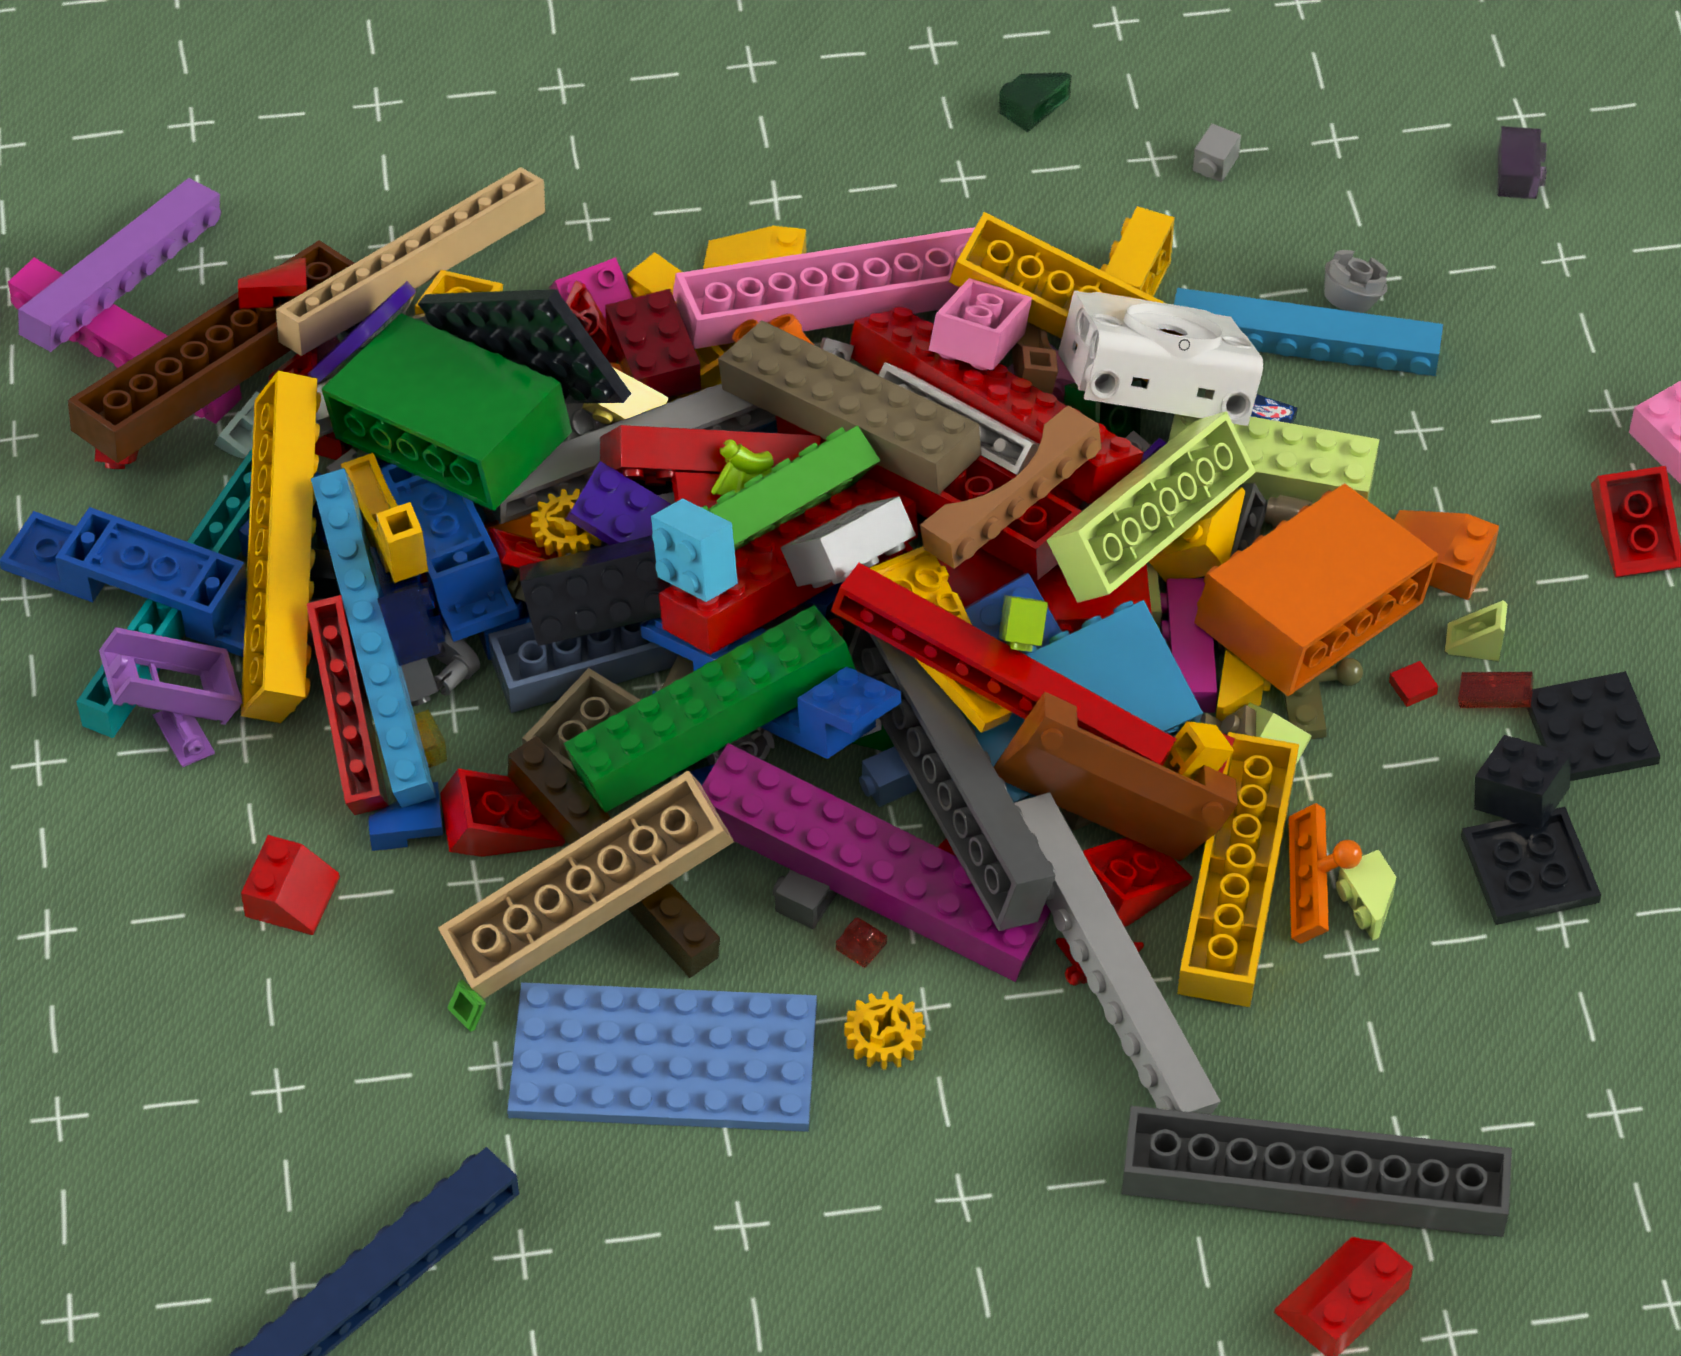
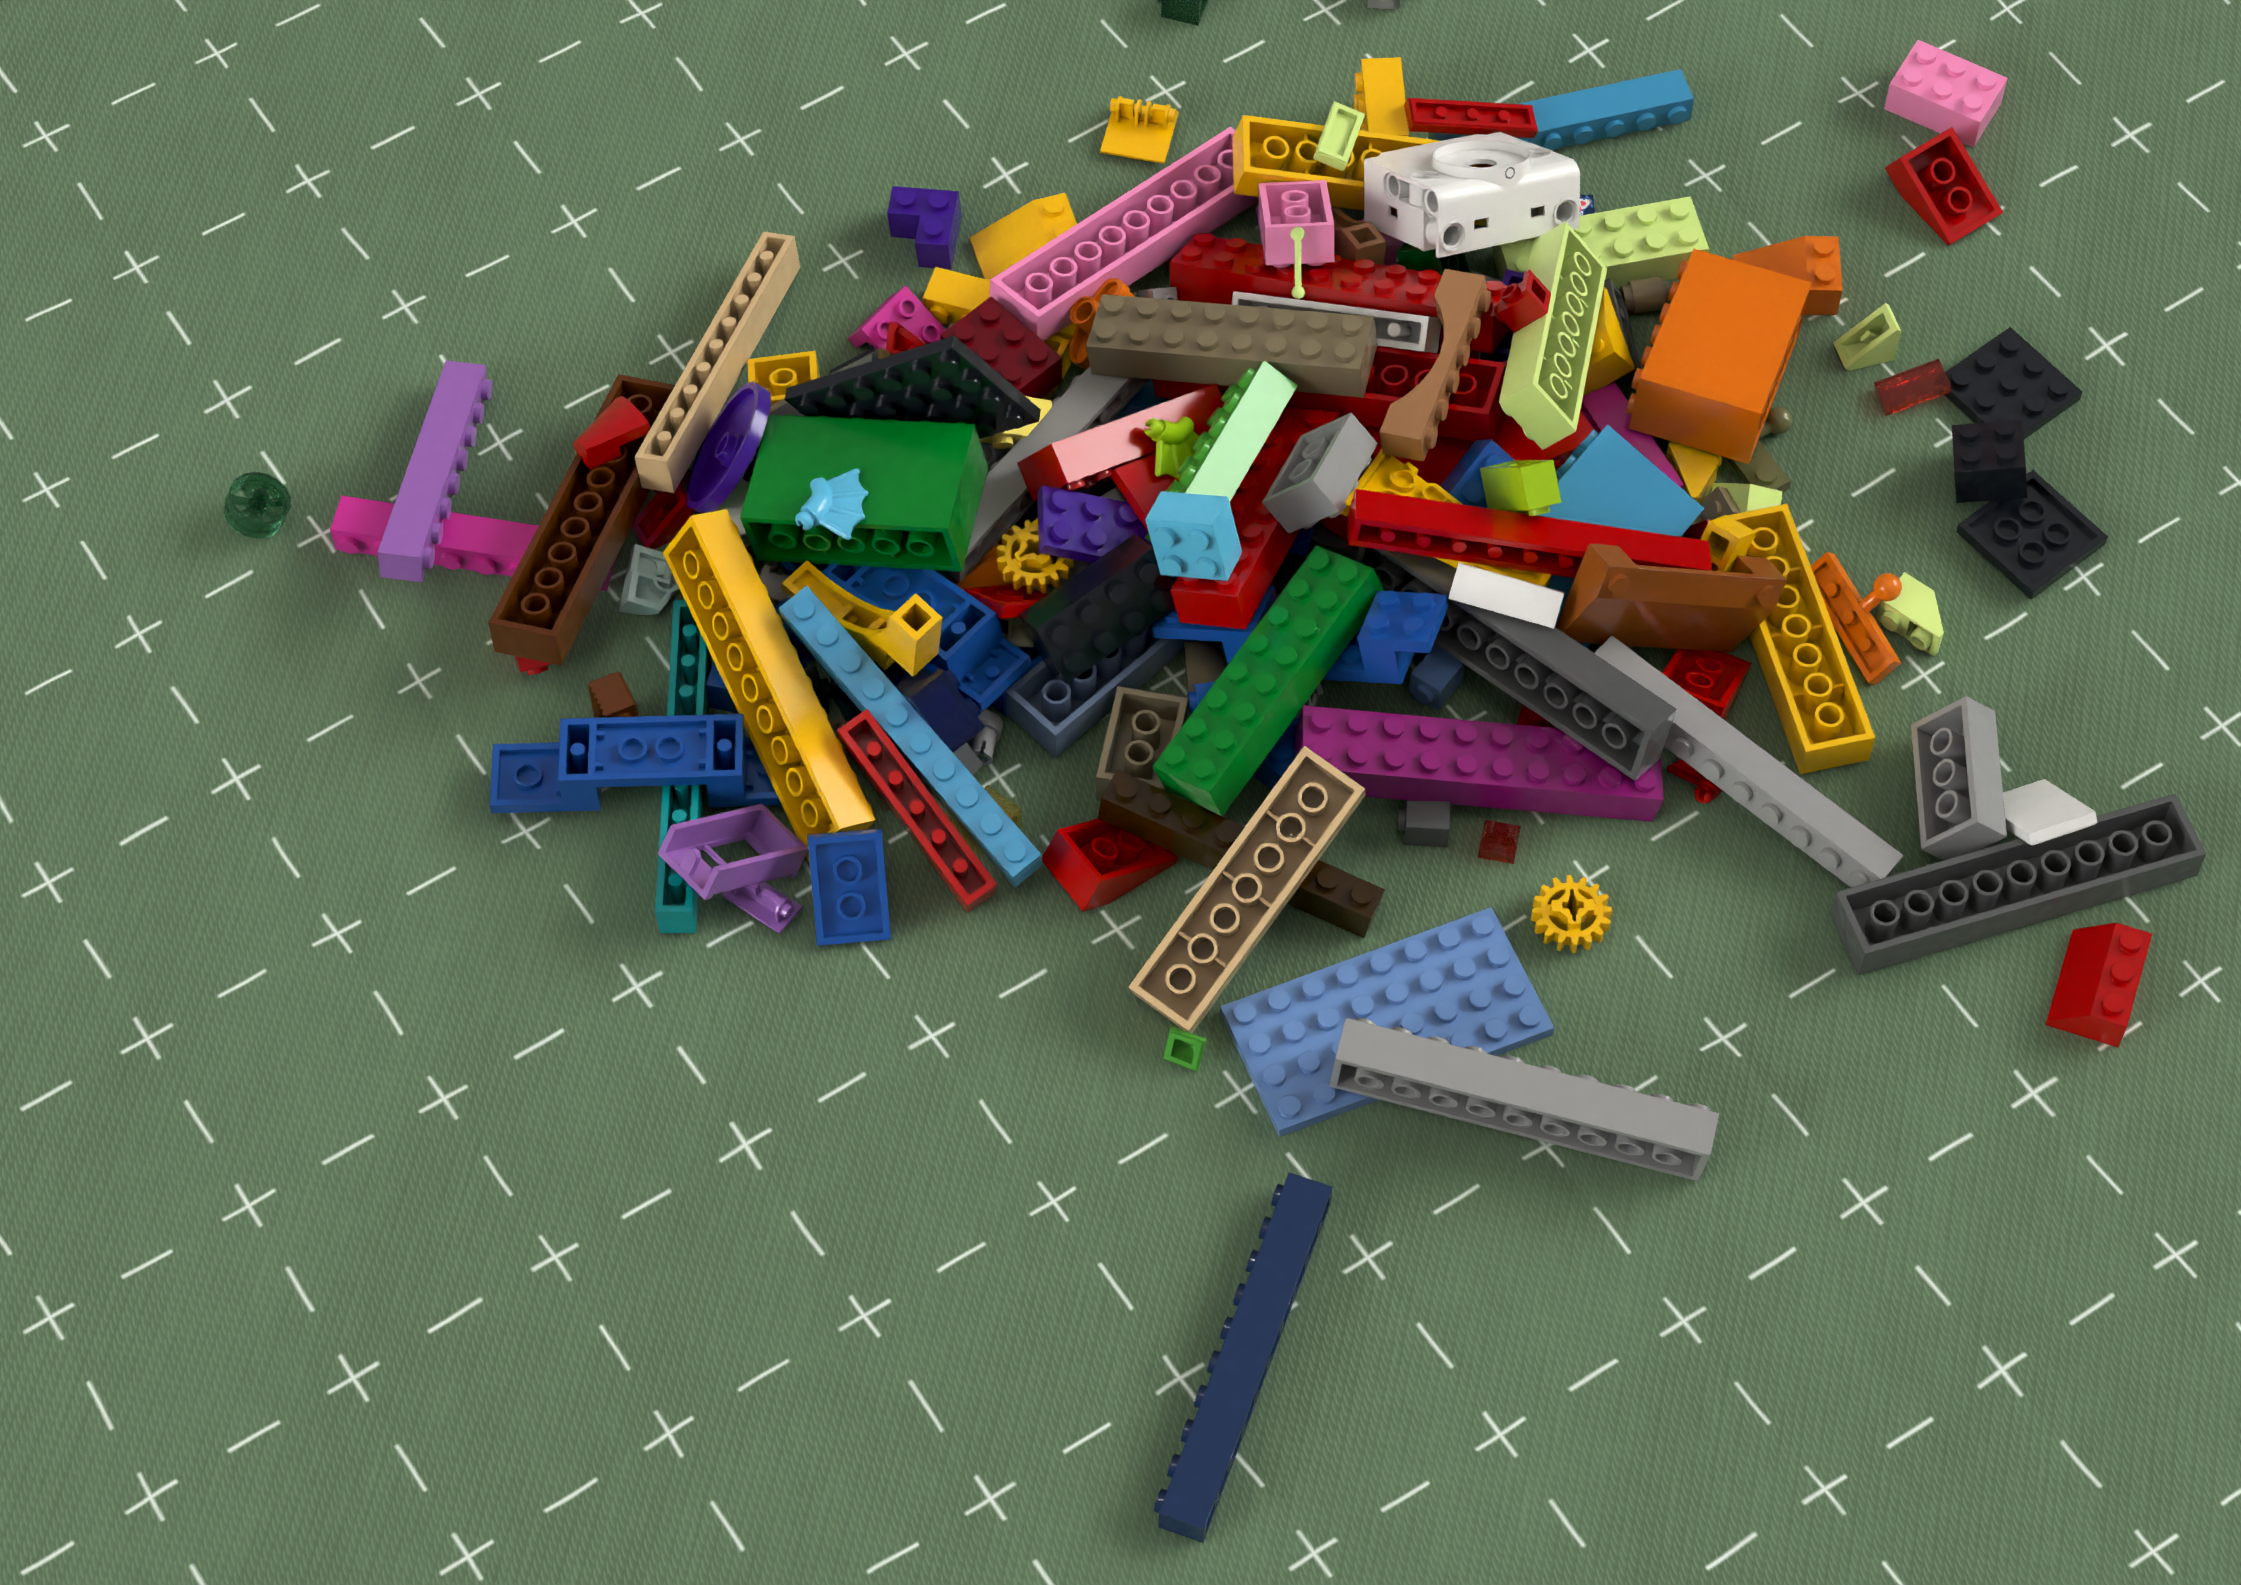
camera: 25 degrees left, 5 degrees up
red slope [241,835,340,935] -> none
blue slope [369,781,443,851] -> none
light grey cone [1324,250,1388,313] -> none
red tile [1389,661,1438,707] -> none
none -> reddish brown brick [588,671,639,718]
none -> medium azure arm [795,468,868,540]
none -> blue plate [807,829,891,946]
none -> dark purple brick [887,186,962,270]
none -> yellow hinge [1100,96,1179,164]
none -> yellowish green hinge [1290,227,1305,299]
none -> yellowish green tile [1312,101,1365,171]
none -> light grey brick [1329,1018,1719,1181]
none -> red tile [1404,98,1538,138]
none -> white tile [1448,562,1564,628]
none -> red brick [1493,269,1551,333]
none -> light grey brick [1911,696,2007,861]
none -> white tile [2003,779,2097,846]

